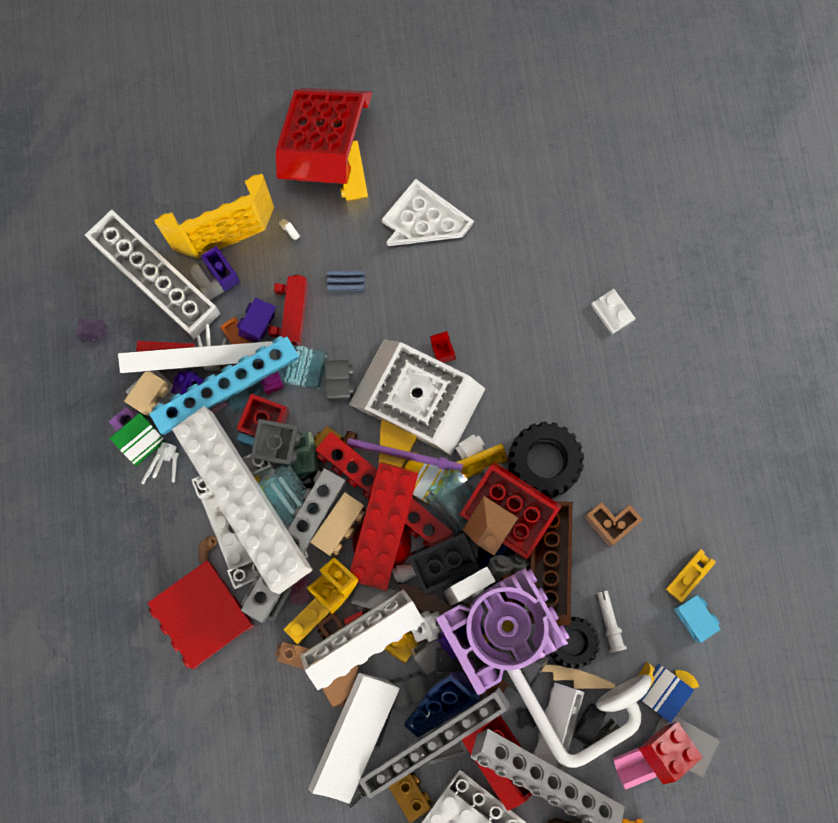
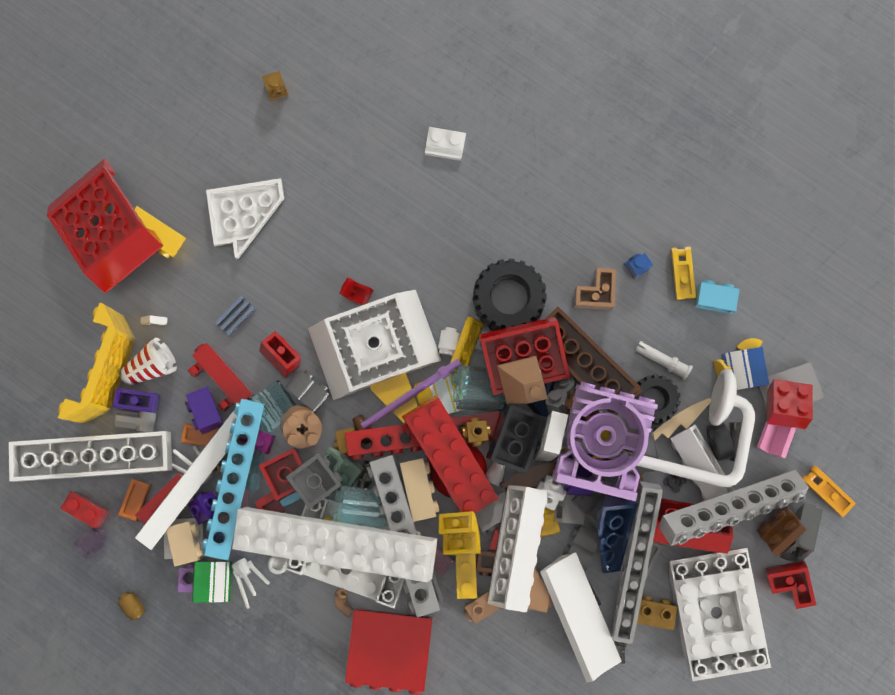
camera: 50 degrees left, 5 degrees up
none -> red brick [60,491,110,528]
none -> pearl gold brick [117,591,146,622]
none -> orange tile [118,478,151,522]
none -> white cone [120,338,177,385]
none -> red panel [255,492,285,513]
none -> red brick [259,331,301,378]
none -> pearl gold brick [262,70,288,101]
none -> white tile [268,556,286,574]
none -> medium nougat brick [280,405,322,449]
none -> pearl gold brick [461,418,491,447]
none -> blue brick [624,253,653,279]

